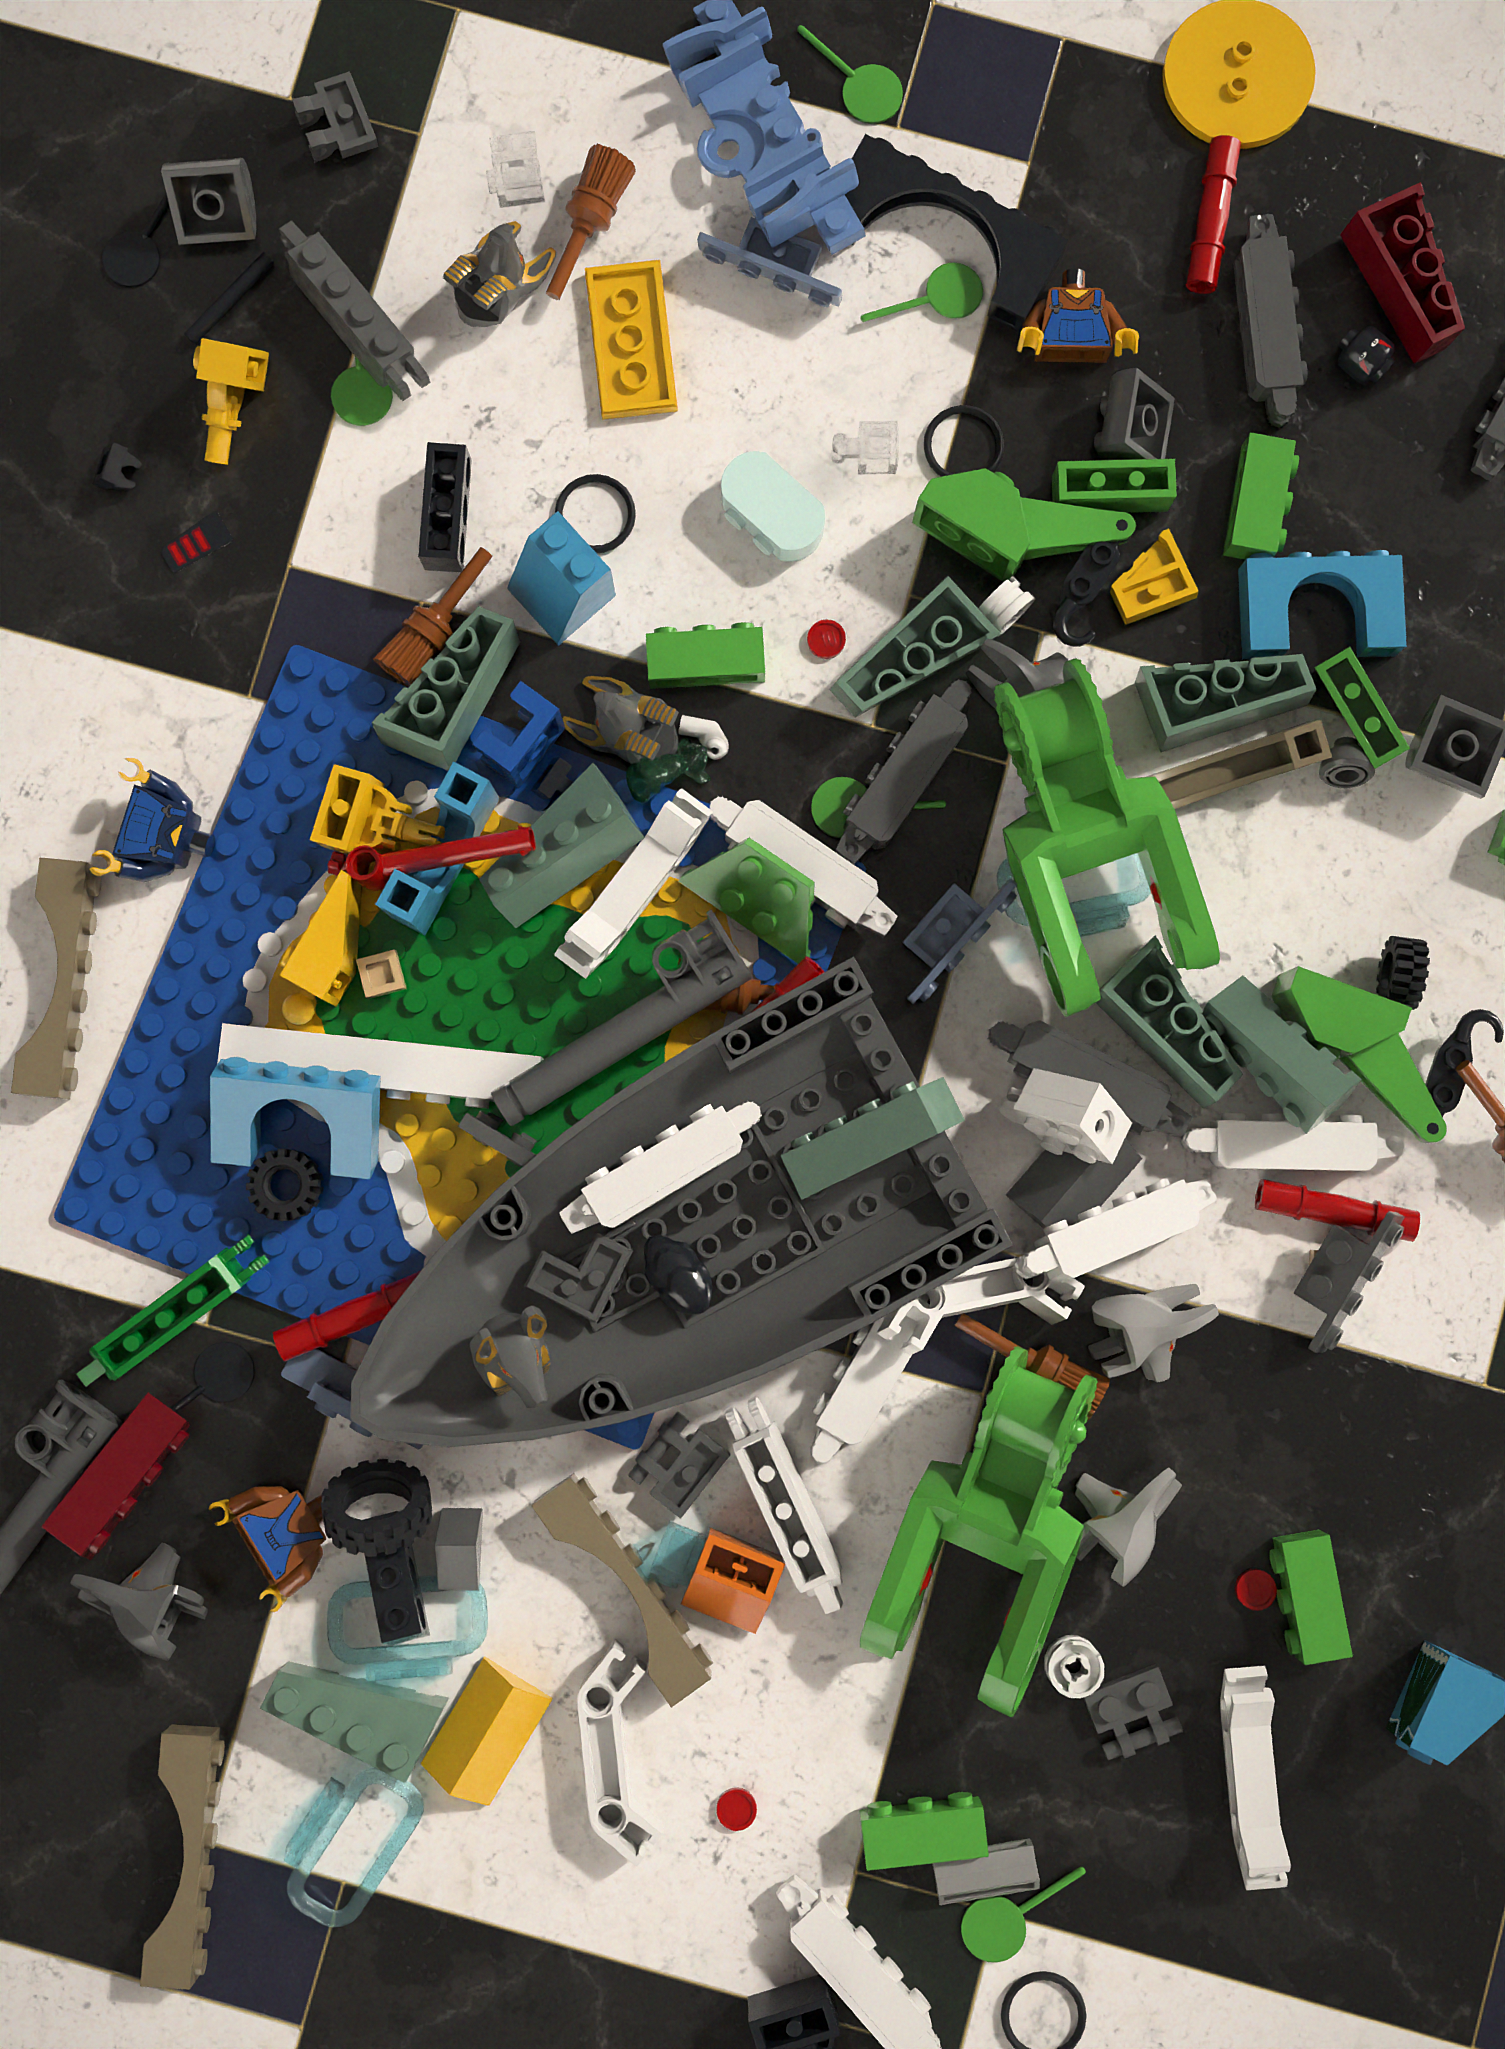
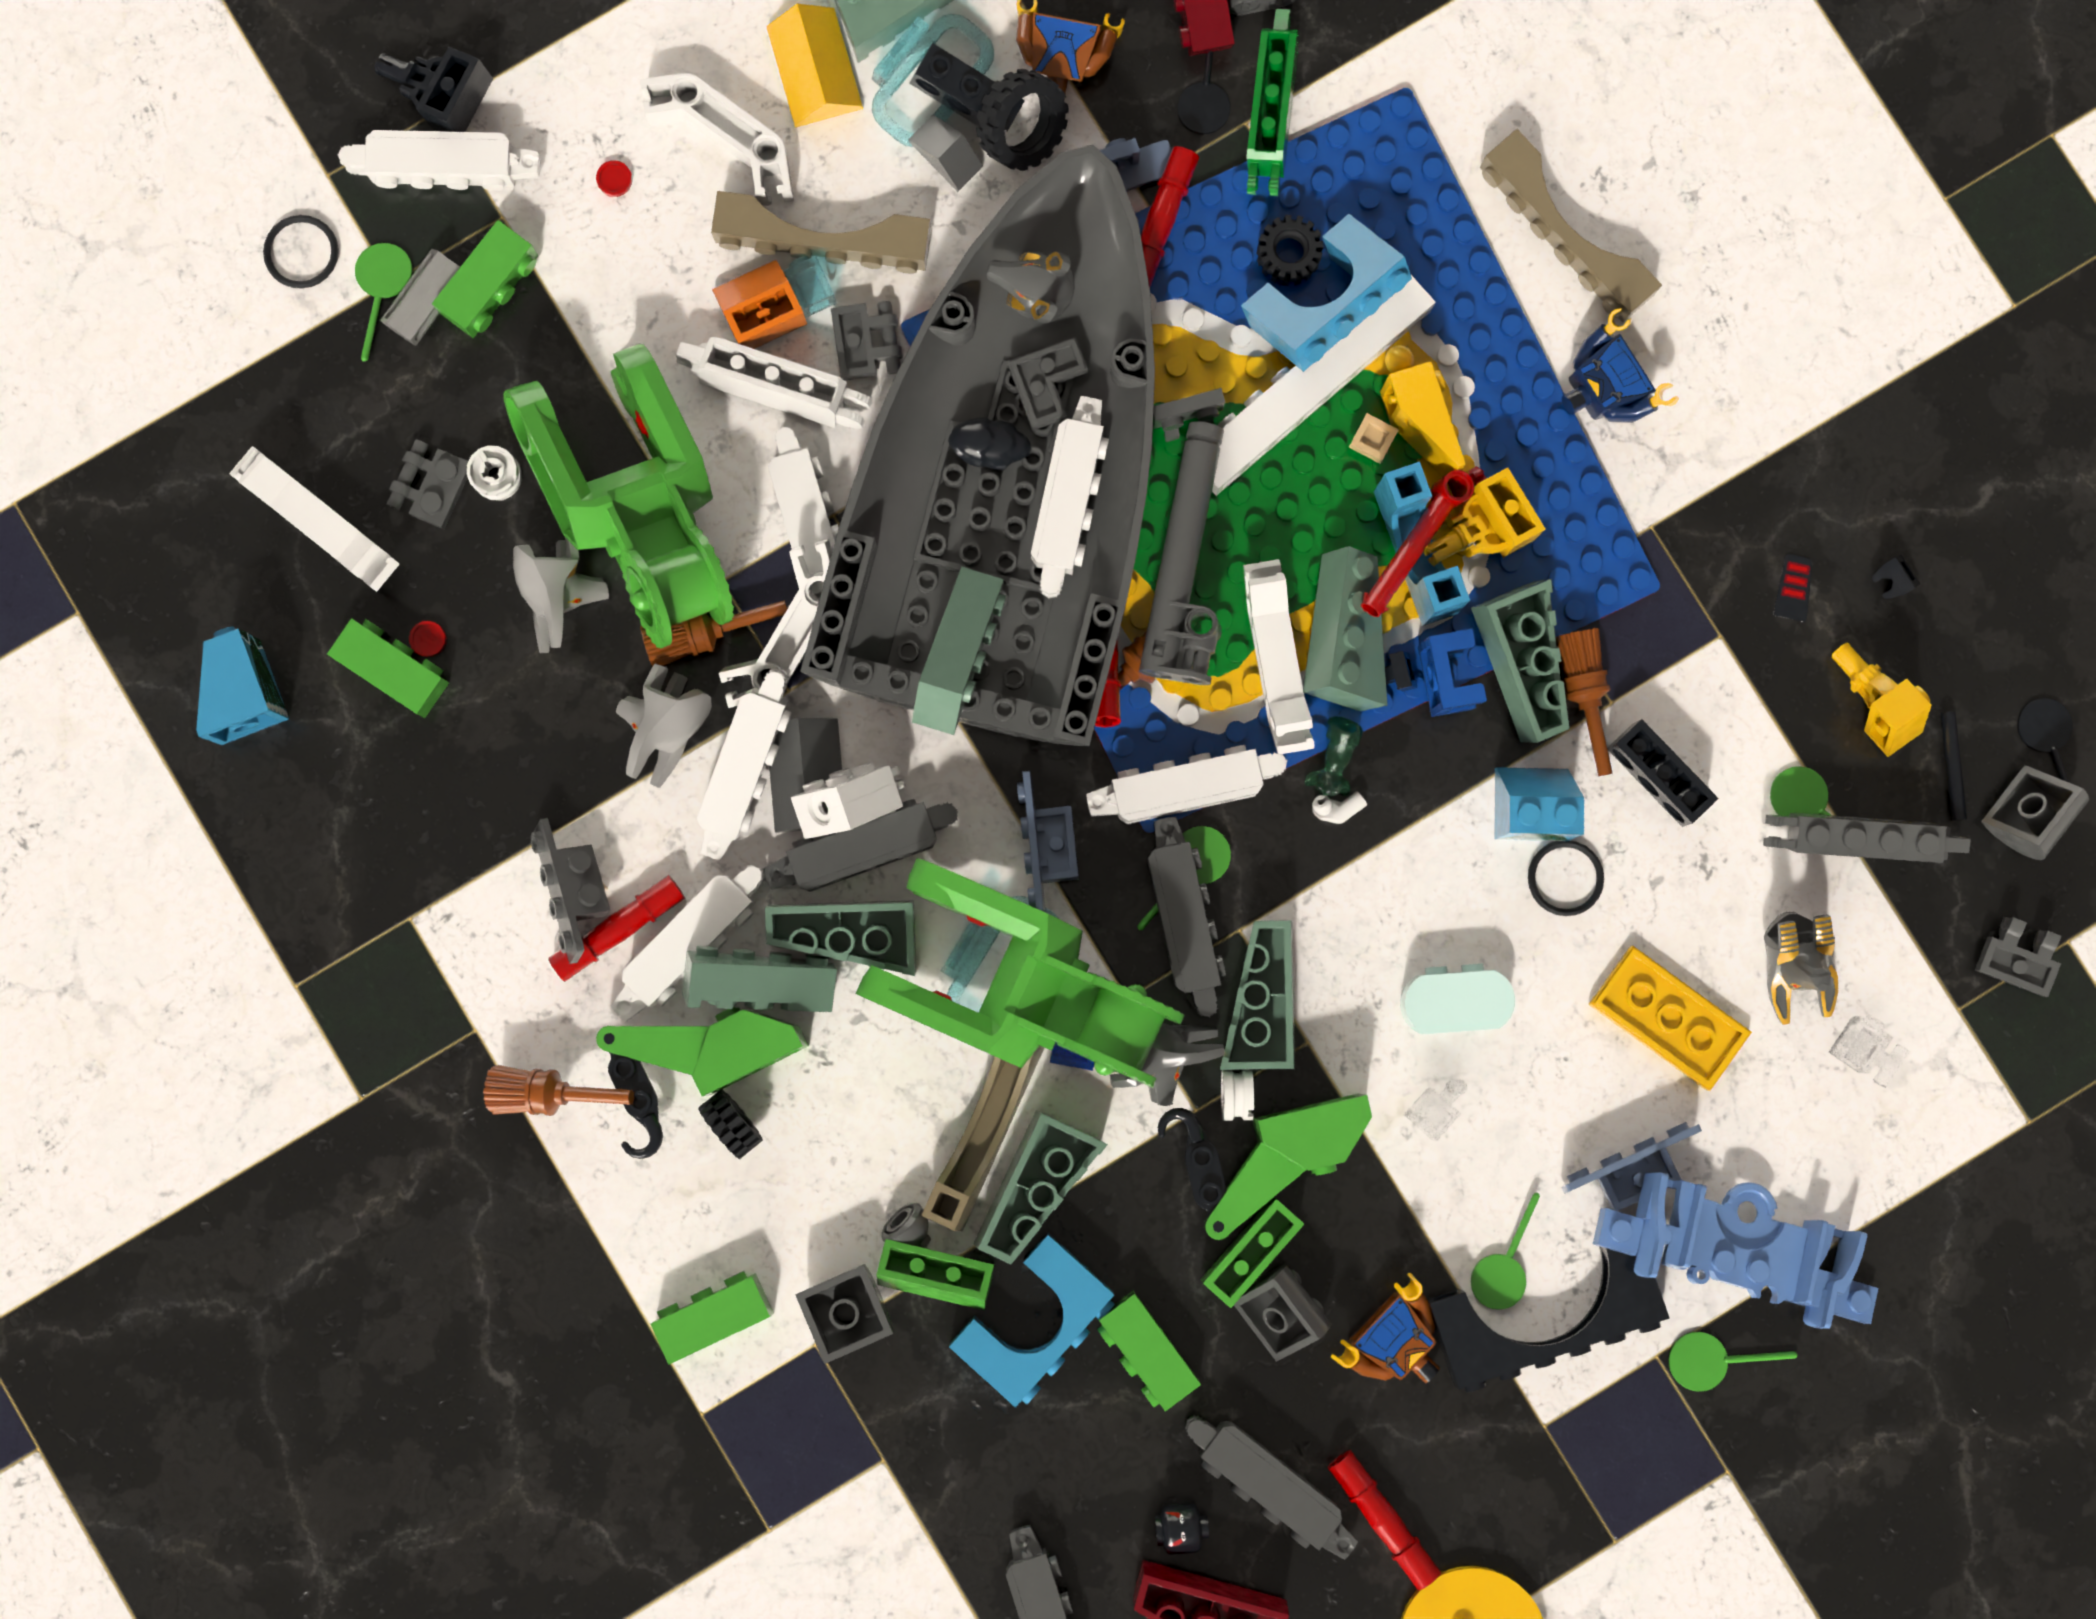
camera: 135 degrees right, 0 degrees up
dark orange piece [546,143,636,300] -> none
dark grey piece [562,676,679,769] -> none
bright green brick [646,622,765,689] -> none
bright green wing [678,837,815,964] -> none
red piece [807,619,846,659] -> none
black tyre [923,405,1004,477] -> none
yellow wing [1110,528,1199,625] -> none

